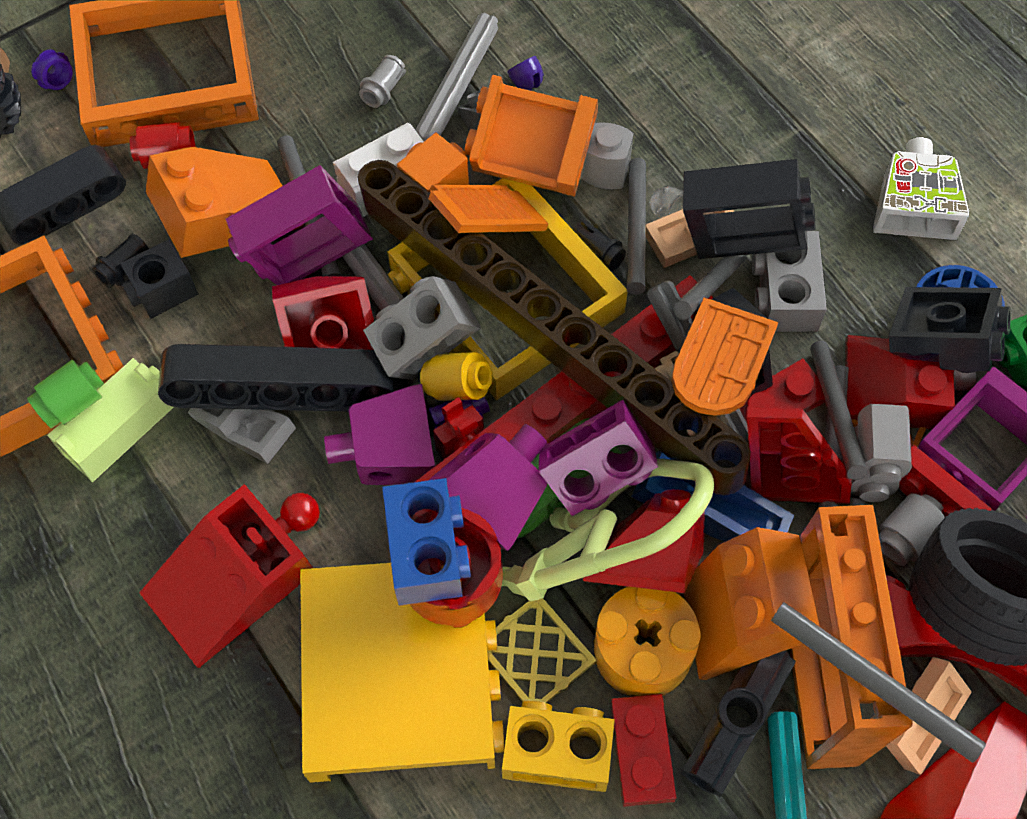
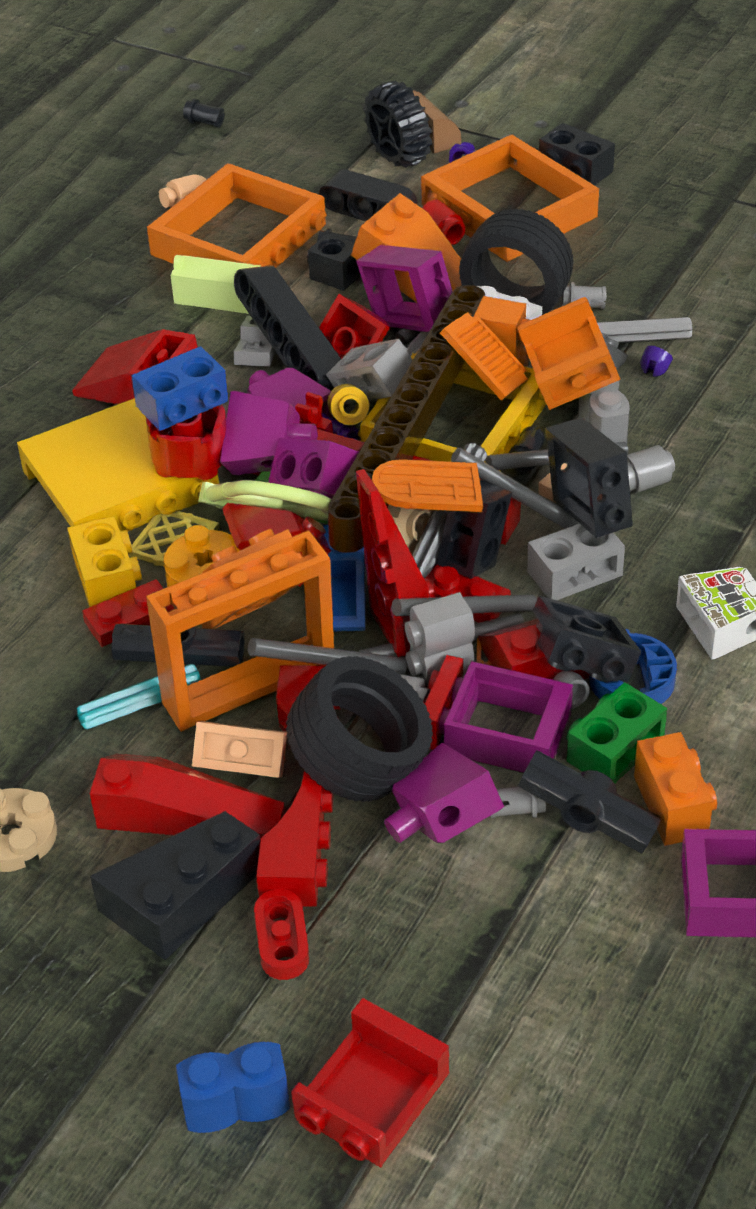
camera: 65 degrees right, 20 degrees down
bright green brick [27,359,104,428] -> none
dark grey bar [770,602,986,763] -> none
none -> black tyre [459,209,574,315]
none -> light grey brick [627,445,675,493]

